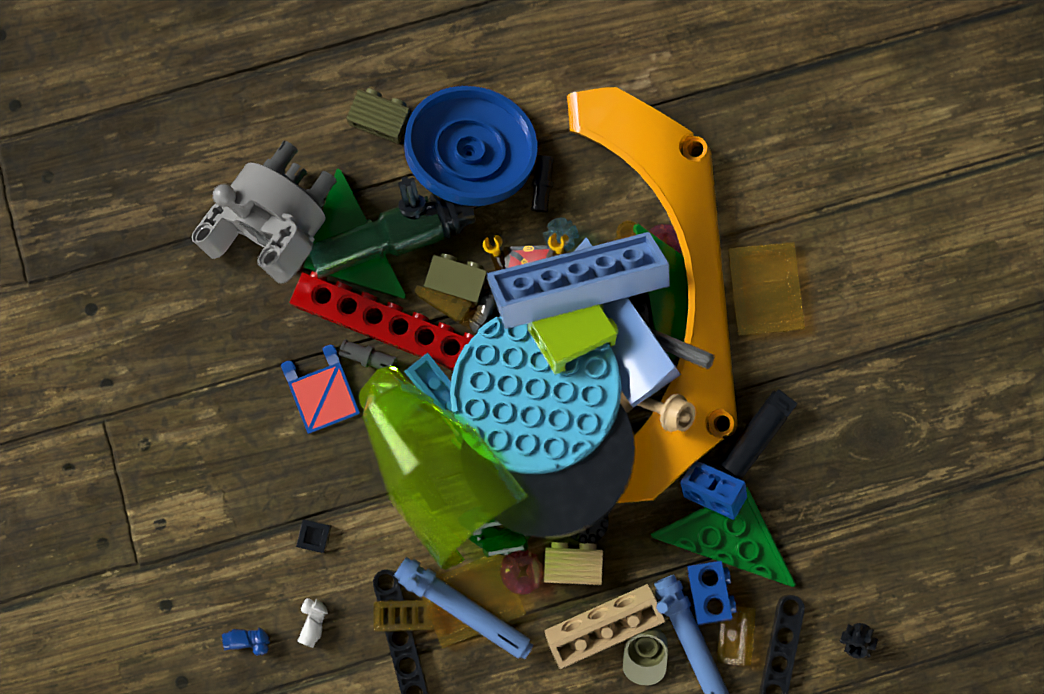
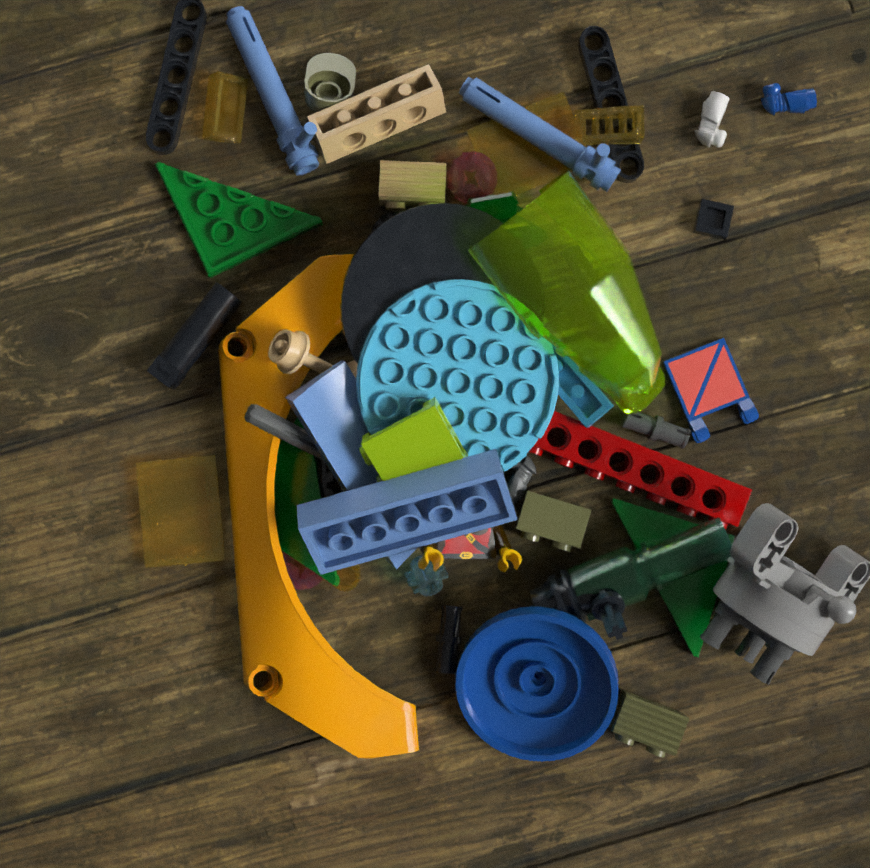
camera: 175 degrees right, 5 degrees up
clear yellow slope [415,286,473,324] -> none
blue brick [680,461,747,520] -> none
blue brick [687,561,736,625] -> none
black gear [840,623,878,659] -> none

